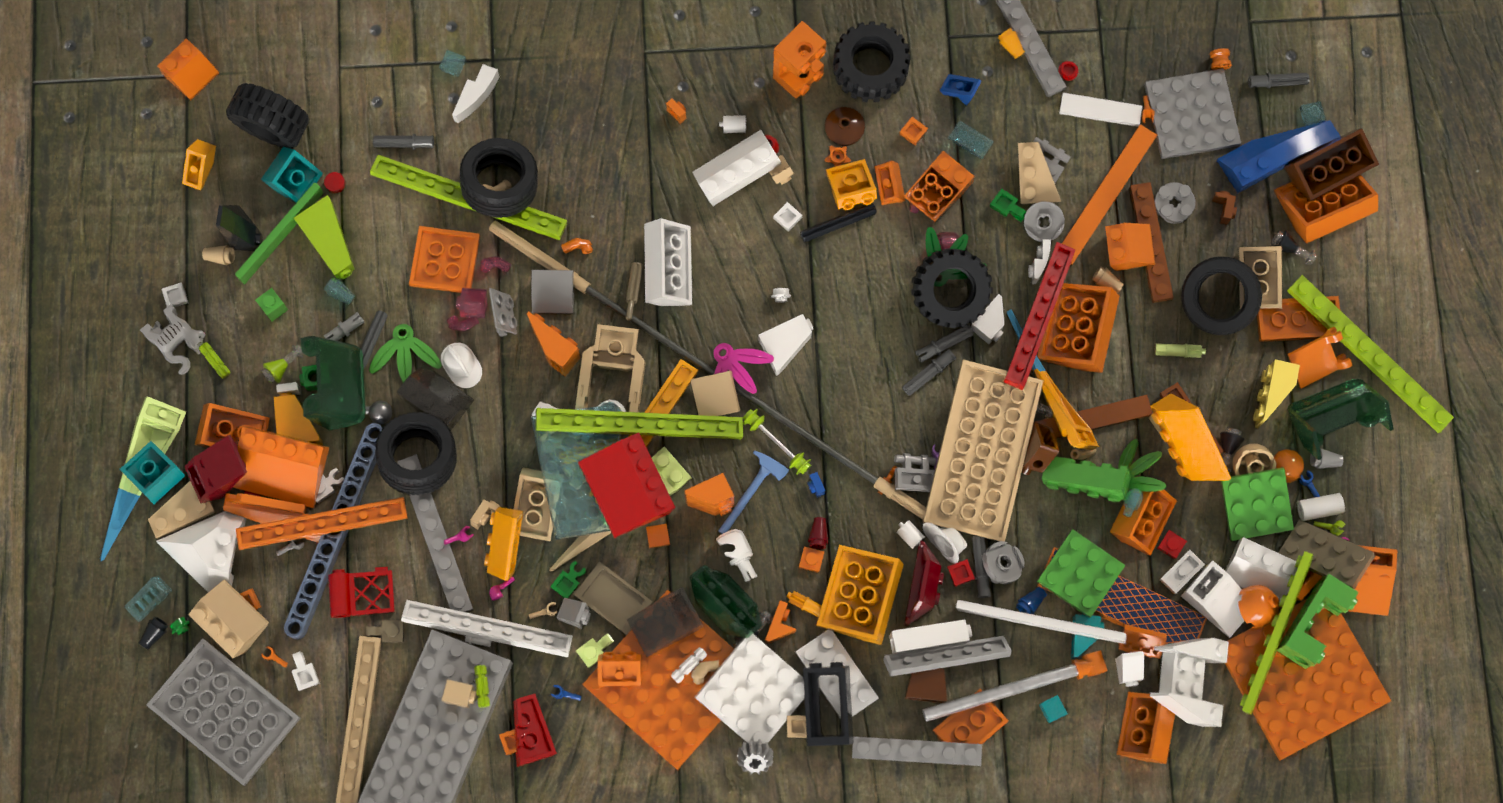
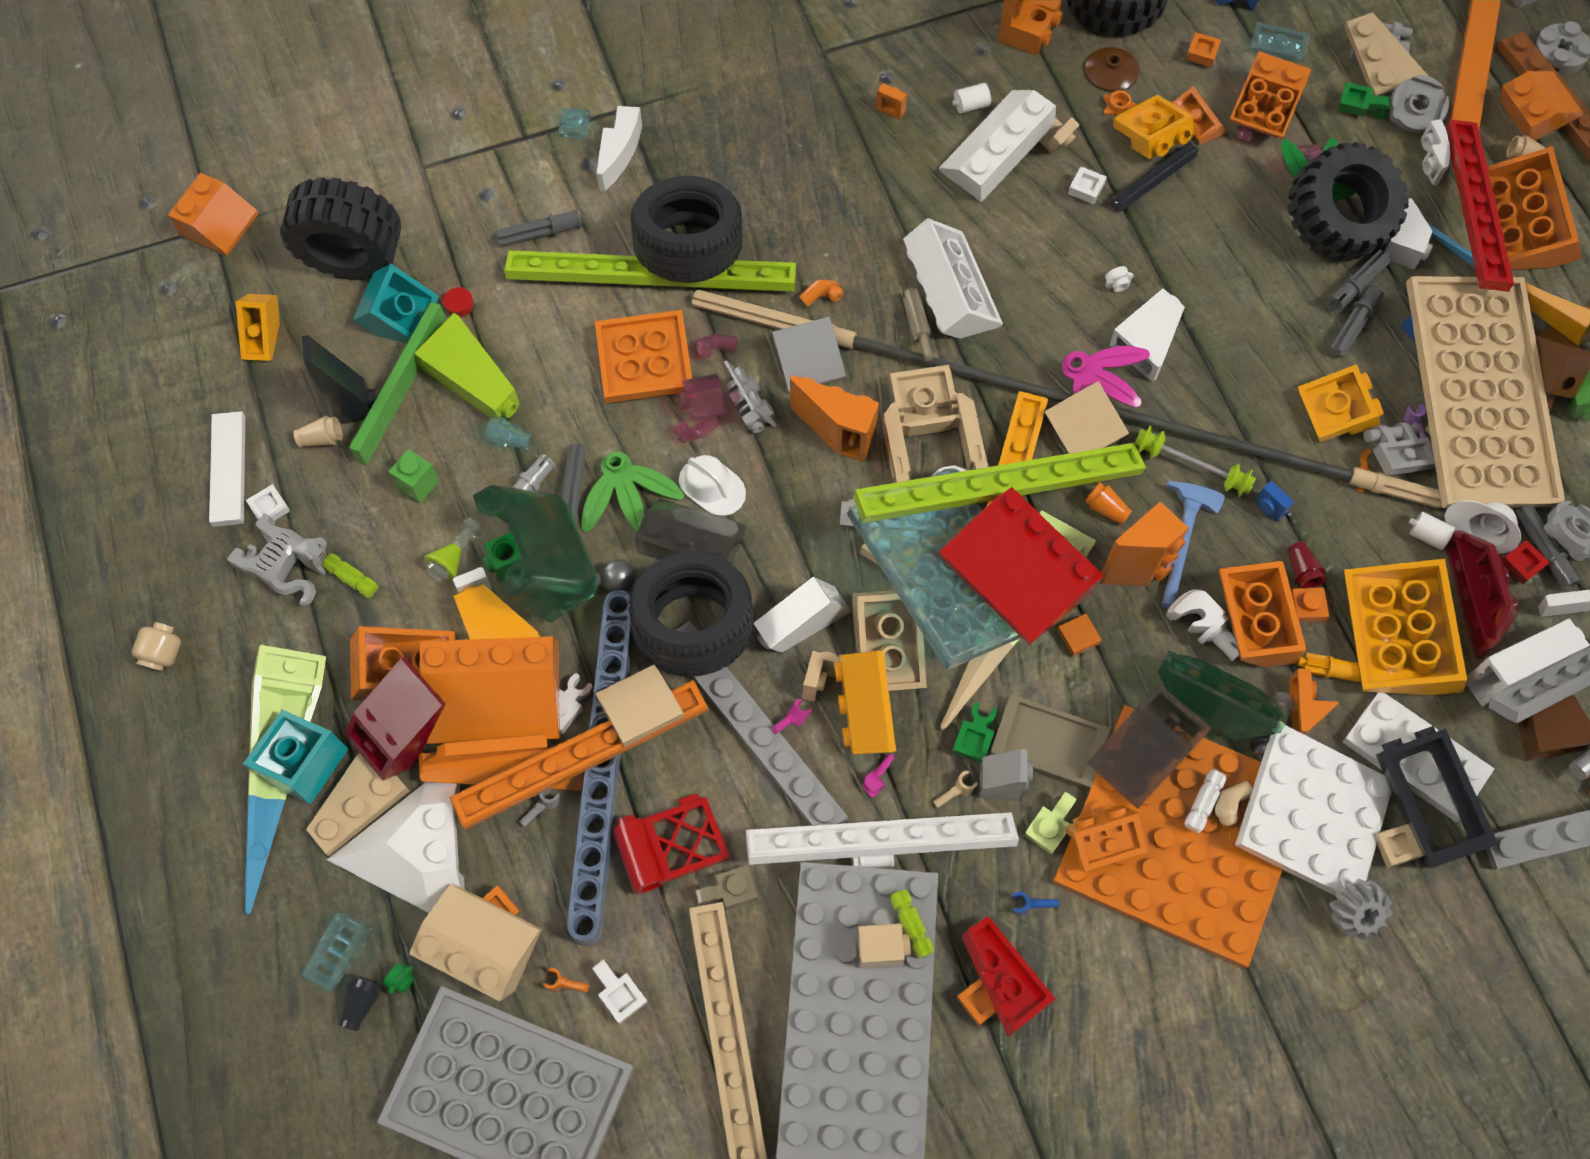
camera: 15 degrees left, 10 degrees down
none -> tan head [131,622,181,671]
none -> white tile [209,411,245,527]
none -> tan slope [595,665,684,747]
none -> white slope [754,577,851,652]
none -> orange cone [1084,482,1132,525]
none -> orange slope [1219,561,1306,667]
none -> light orange plate [1297,364,1384,443]

